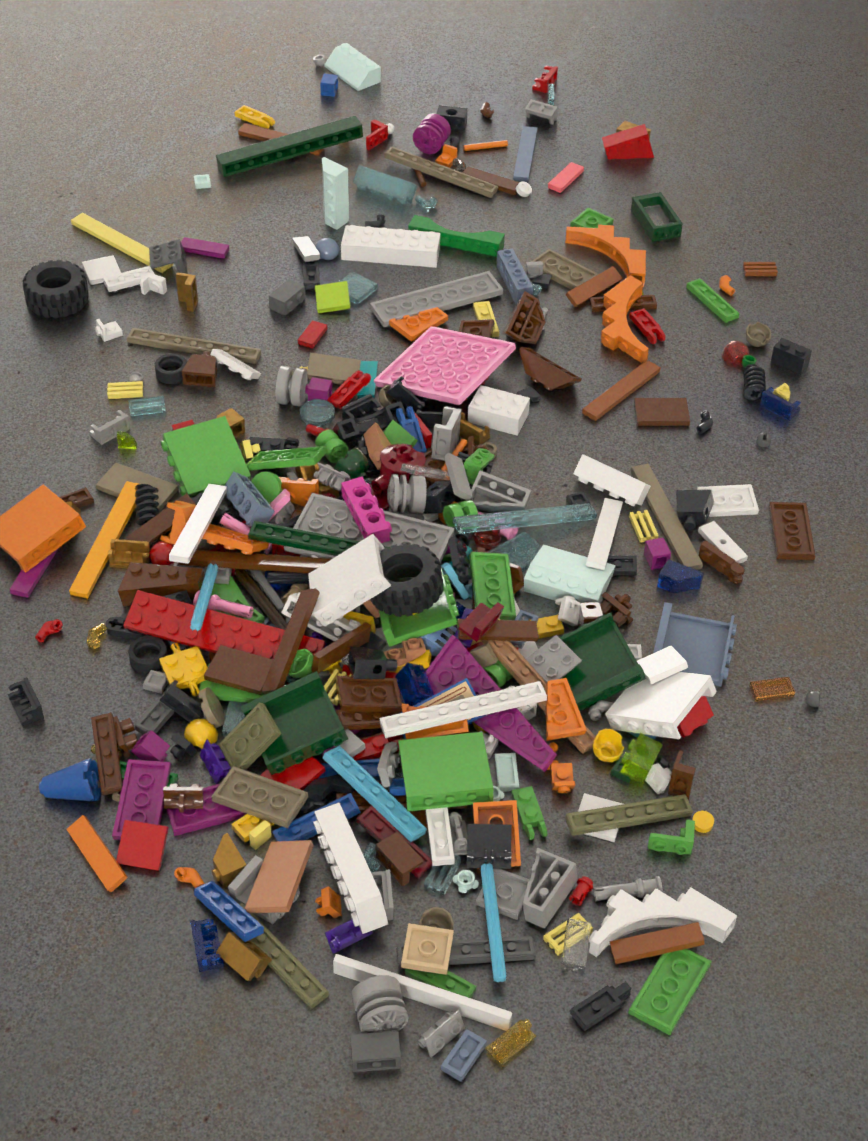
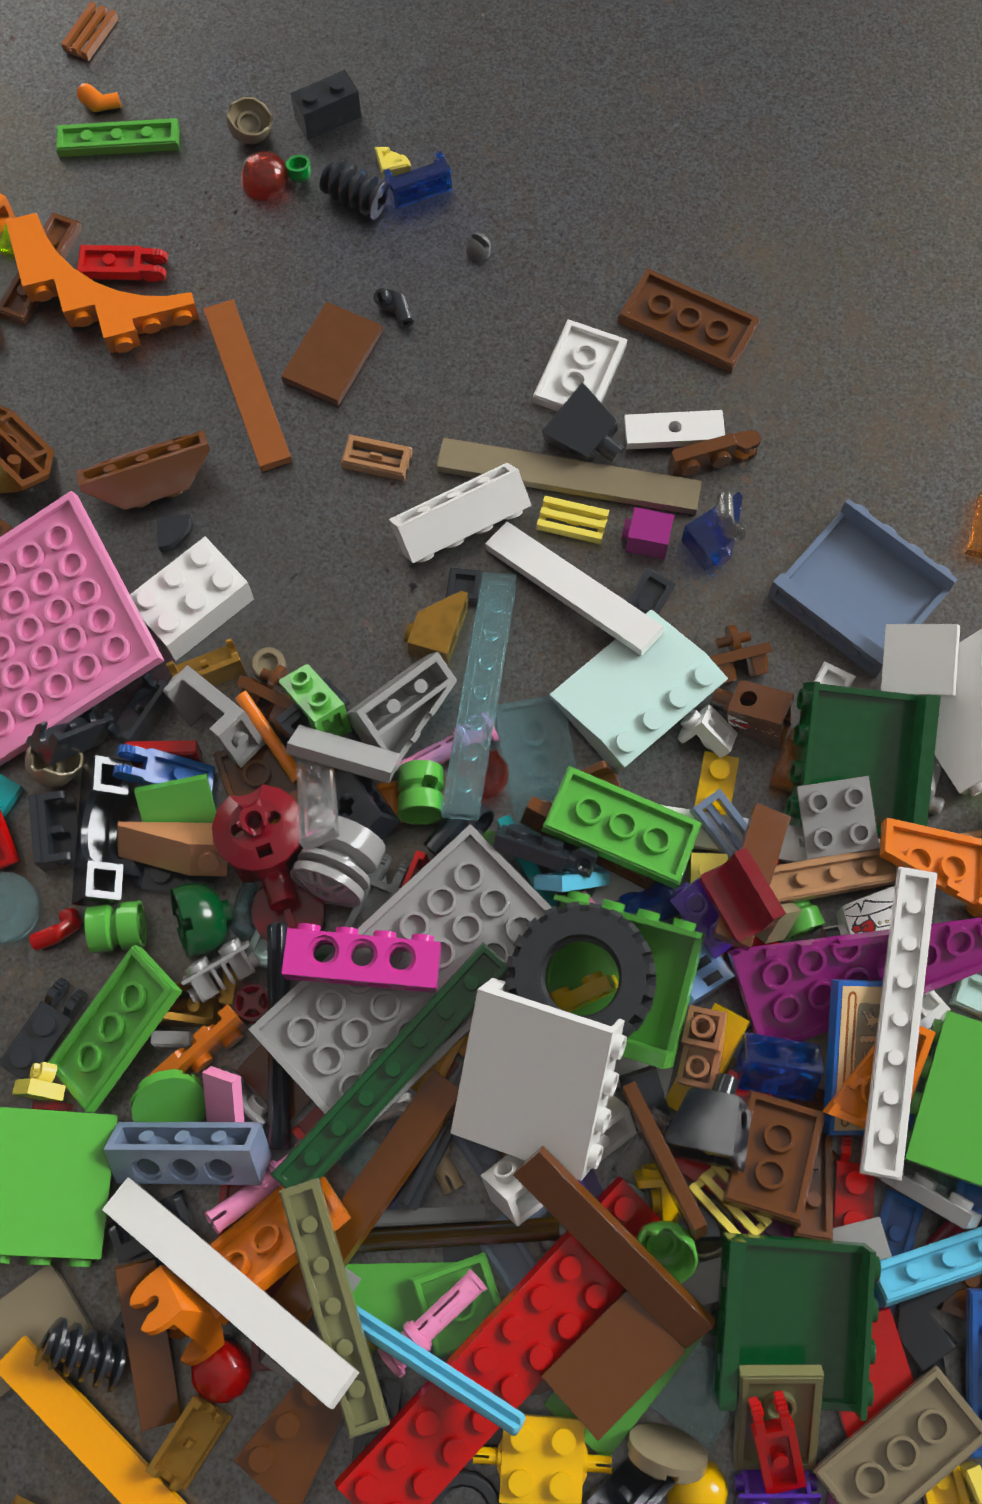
camera: 60 degrees left, 25 degrees up
none -> olive tile [279,1178,390,1439]
none -> medium nougat tile [340,434,413,481]
none -> pearl gold slope [404,591,468,666]
none -> clear smoke arm [716,492,746,542]
none -> red hinge [748,1390,807,1494]

